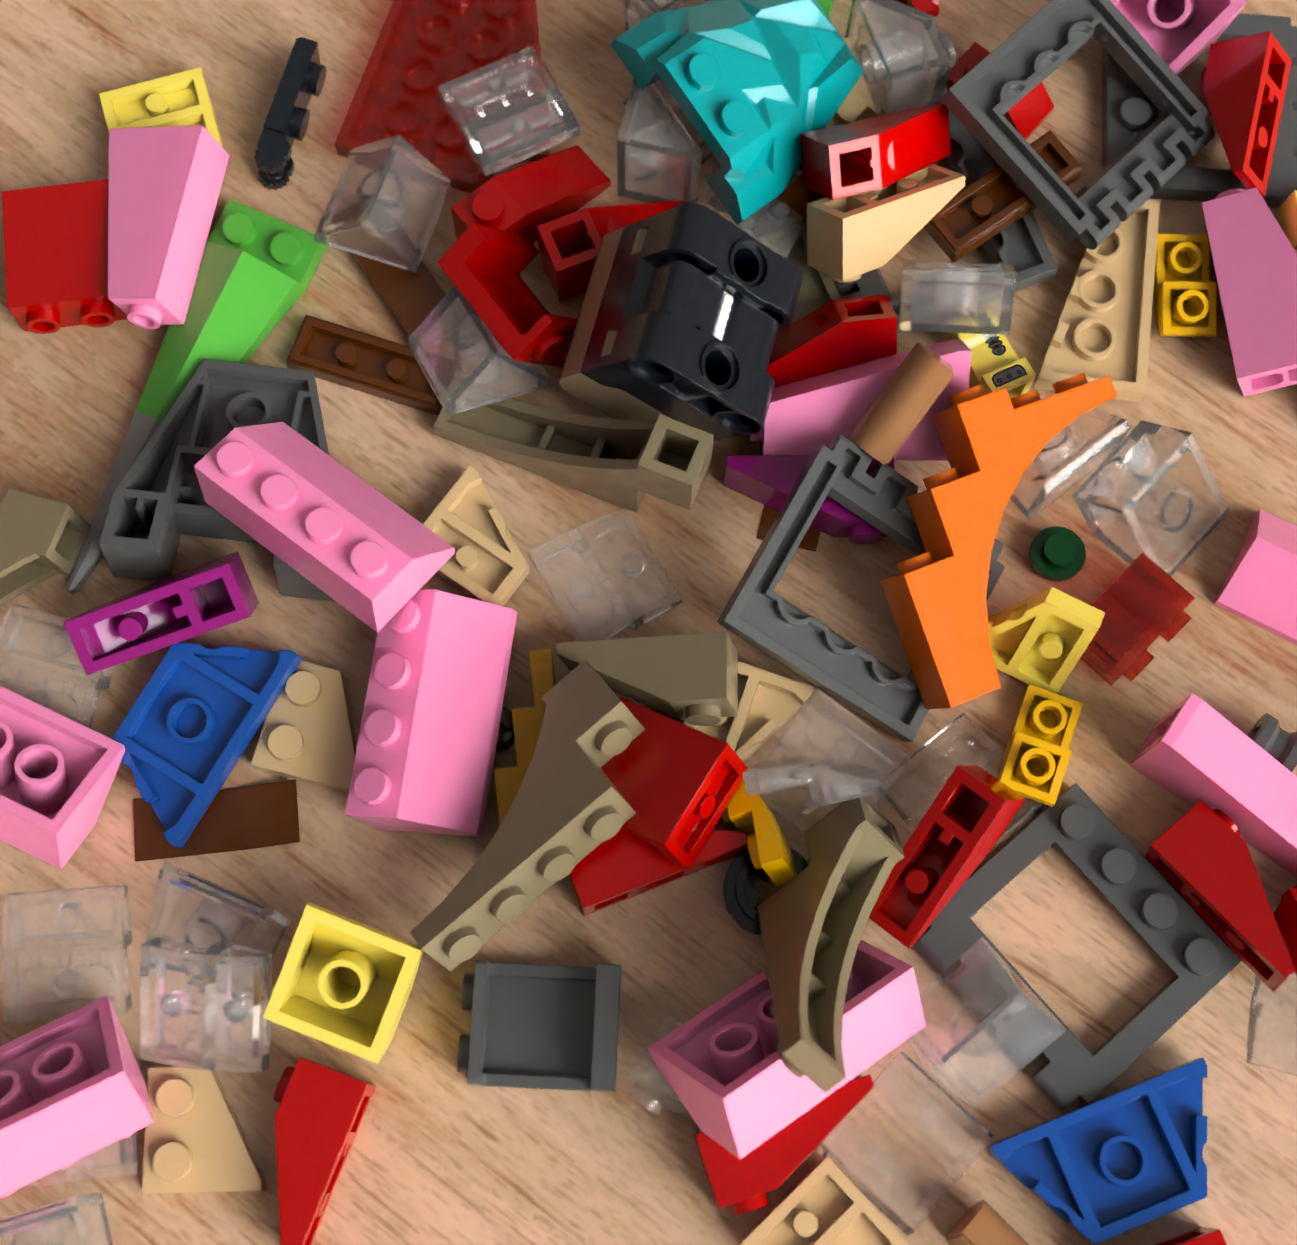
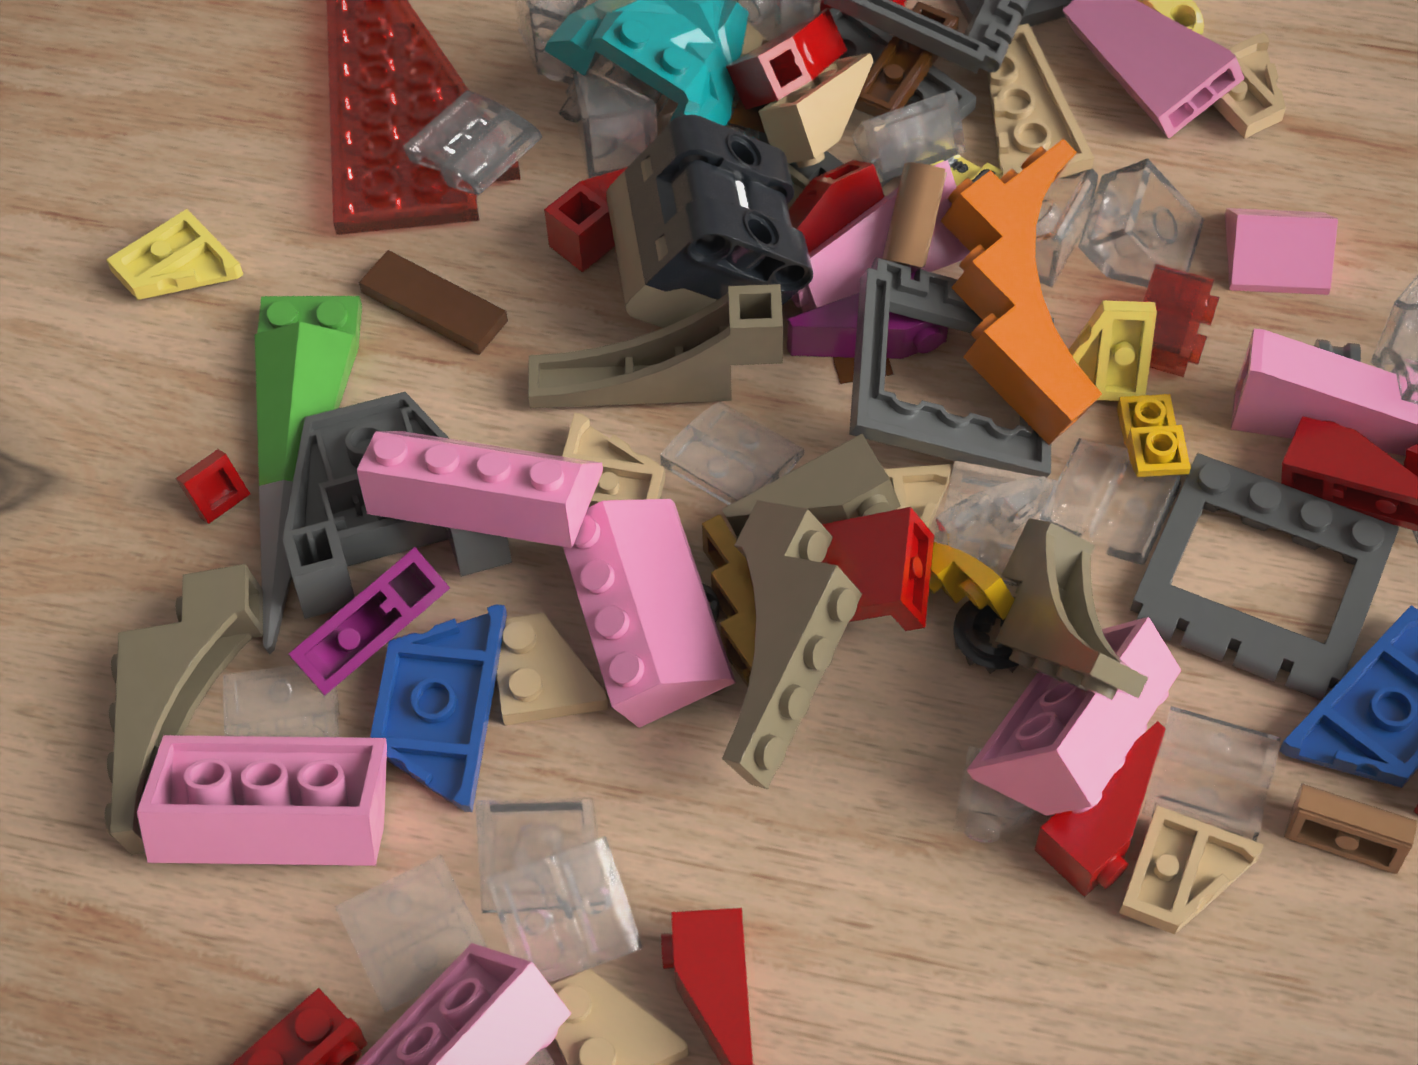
camera: 20 degrees left, 15 degrees down
red panel [2,179,127,334] -> none
bright pink slope [108,125,229,329] -> none
reddish brown sticker [133,779,300,862] -> none
black hinge [254,37,326,191] -> none
light yellow slope [263,902,423,1064] -> none
reddish brown tile [286,315,459,416] -> none
clear slope [314,134,451,273] -> none
clear slope [408,285,550,416] -> none
red panel [437,223,578,367] -> none
red slope [451,145,611,243] -> none
dark grey panel [457,959,621,1092] -> none
red slope [569,829,748,916] -> none
red slope [869,765,1025,948] -> none
clear slope [908,937,1066,1110] -> none
dark green plate [1029,526,1086,582] -> none
yellow slope [1153,234,1217,337] -> none
none -> red tile [175,449,250,524]

